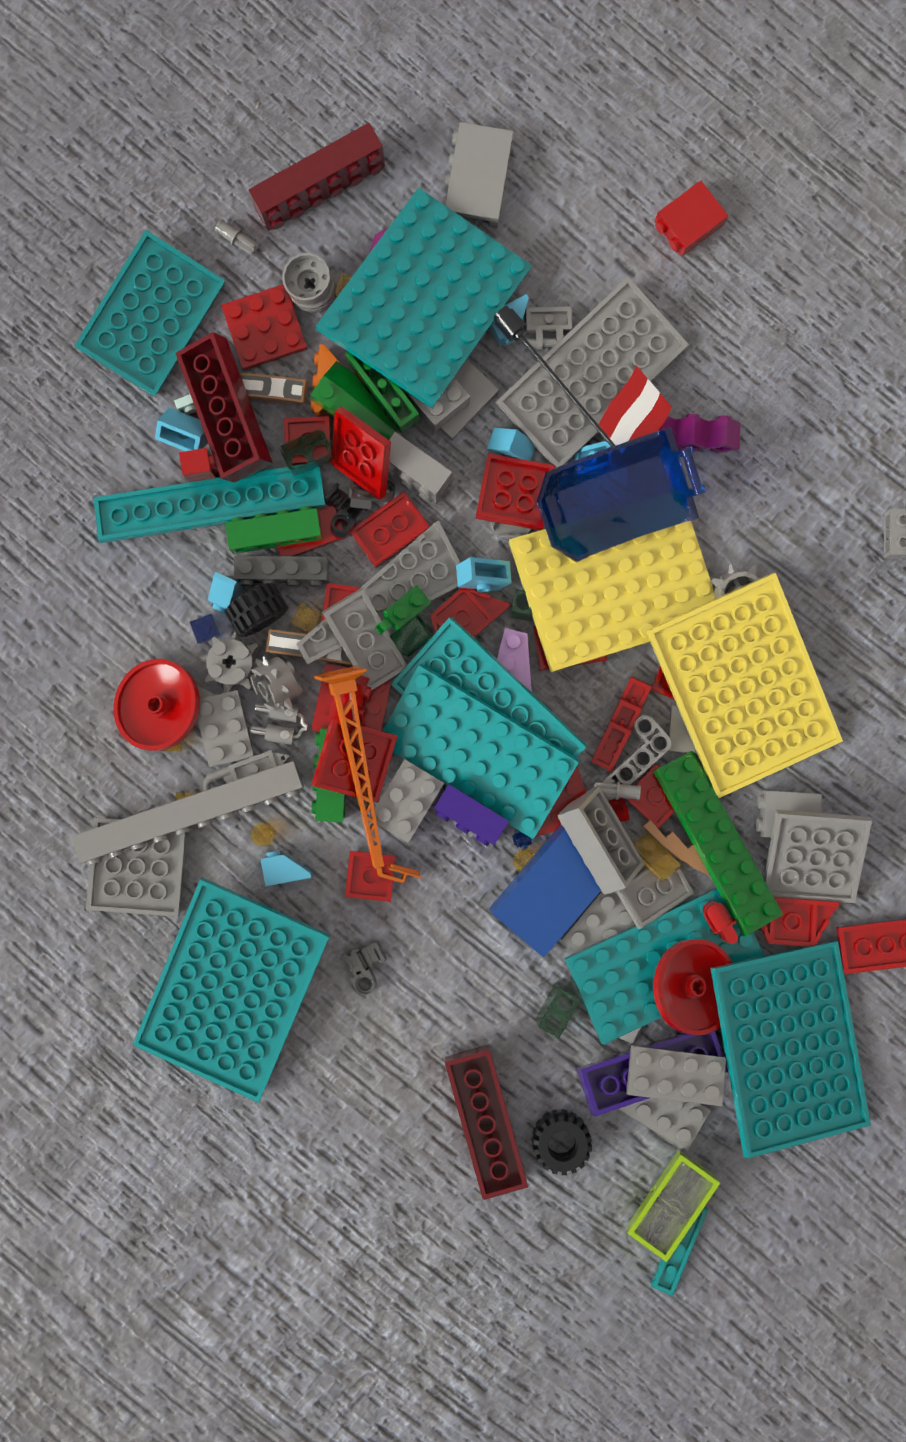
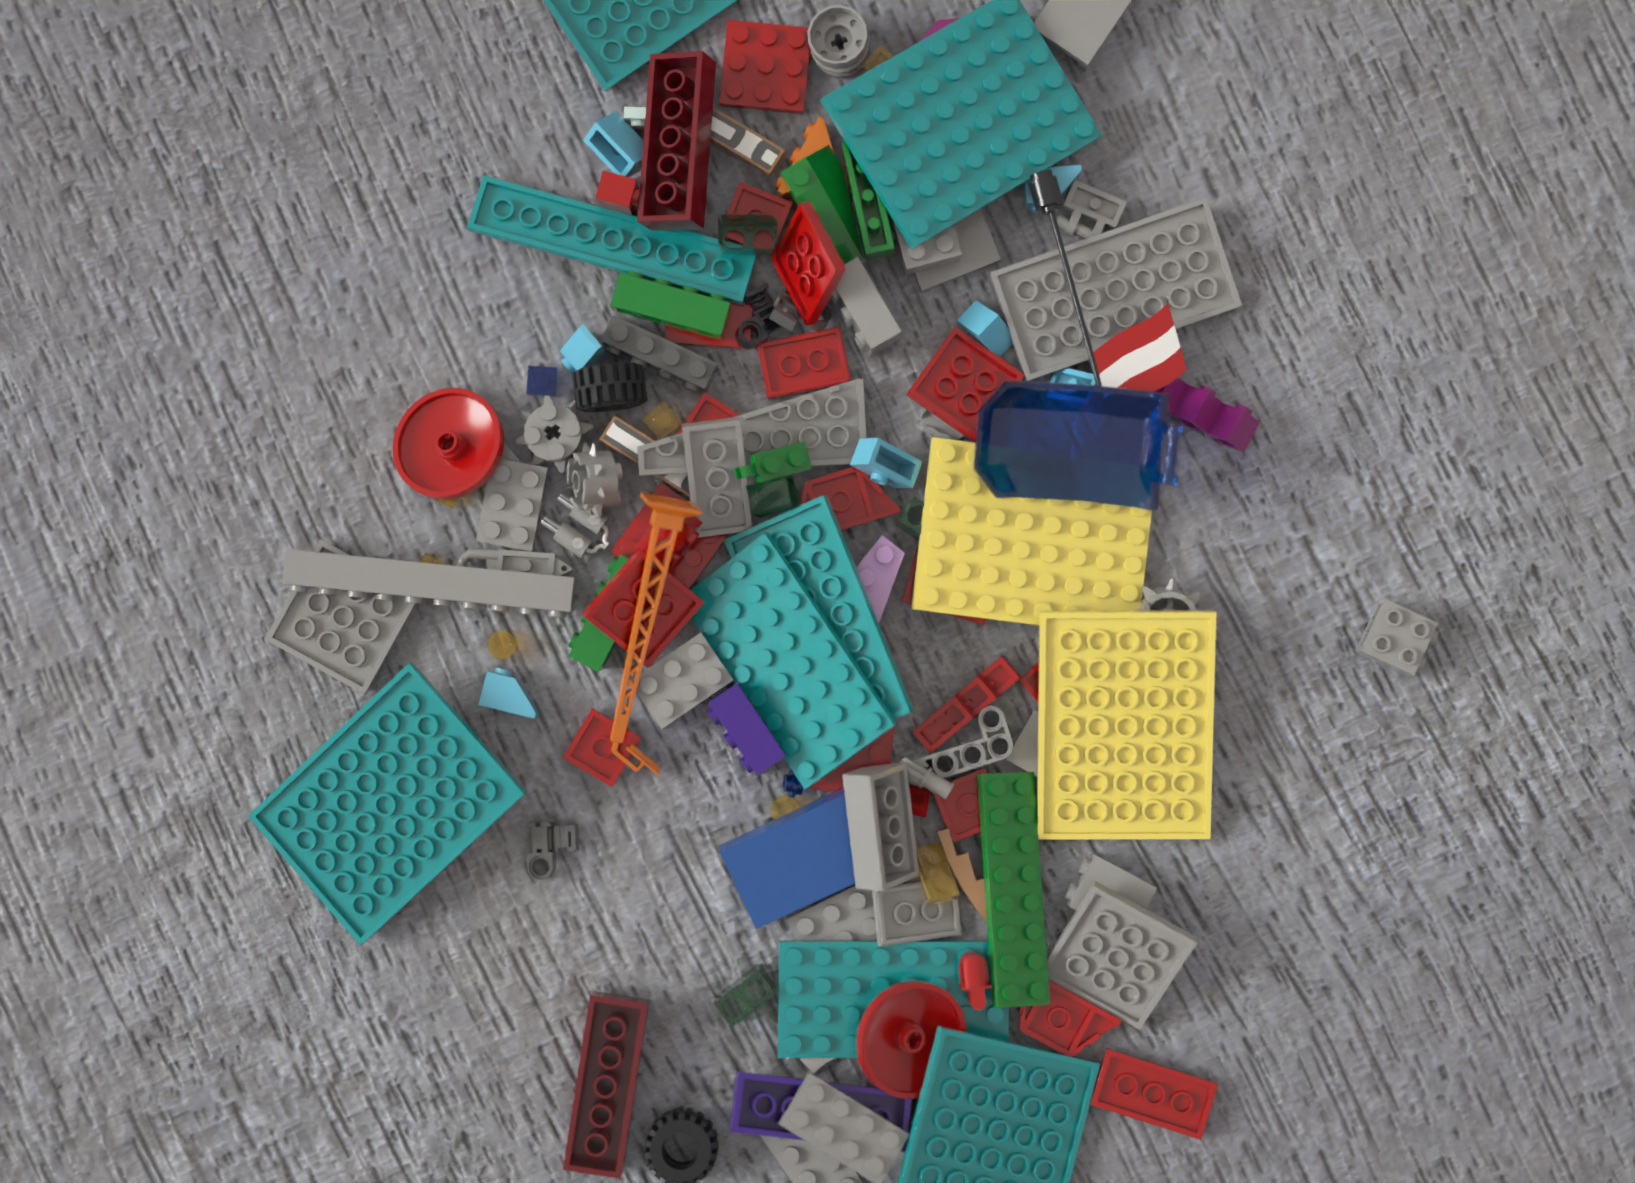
camera: 30 degrees right, 0 degrees up
red brick [654,180,728,257] -> none

